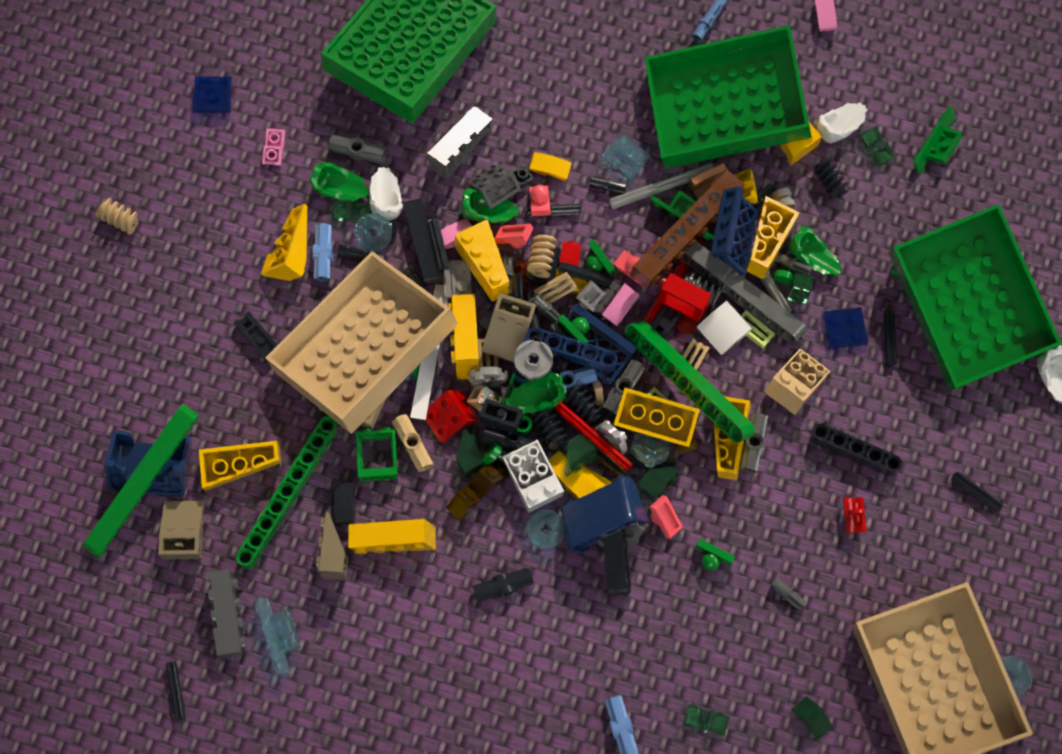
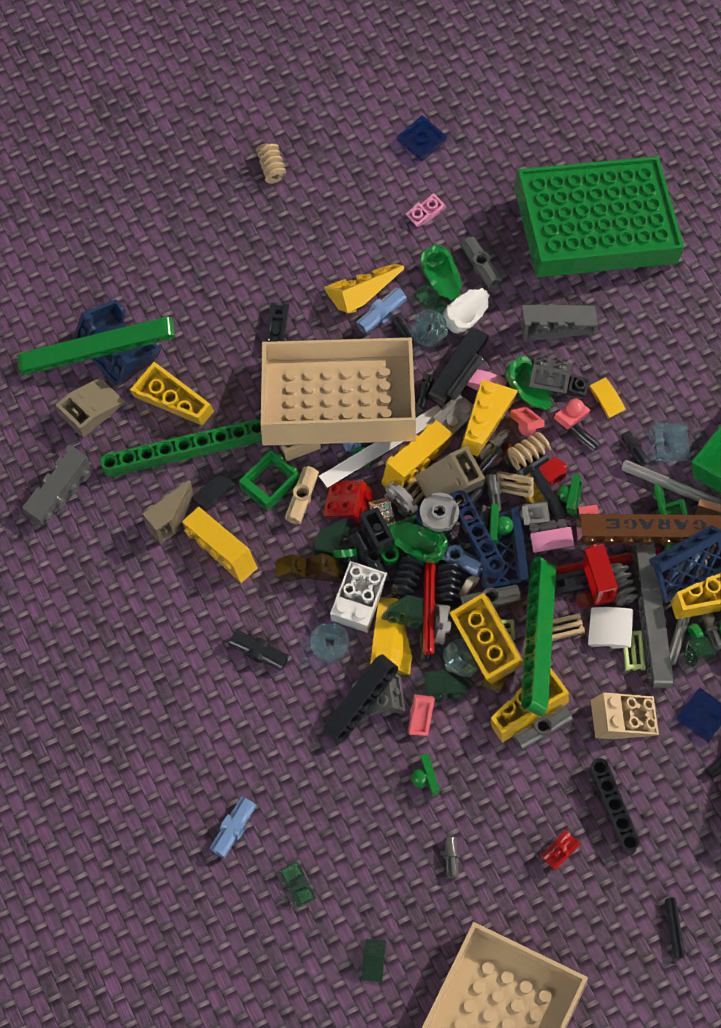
camera: 50 degrees right, 5 degrees down
clear light blue bracket [255,598,301,675] -> none
dark blue windscreen [561,475,649,553] -> none

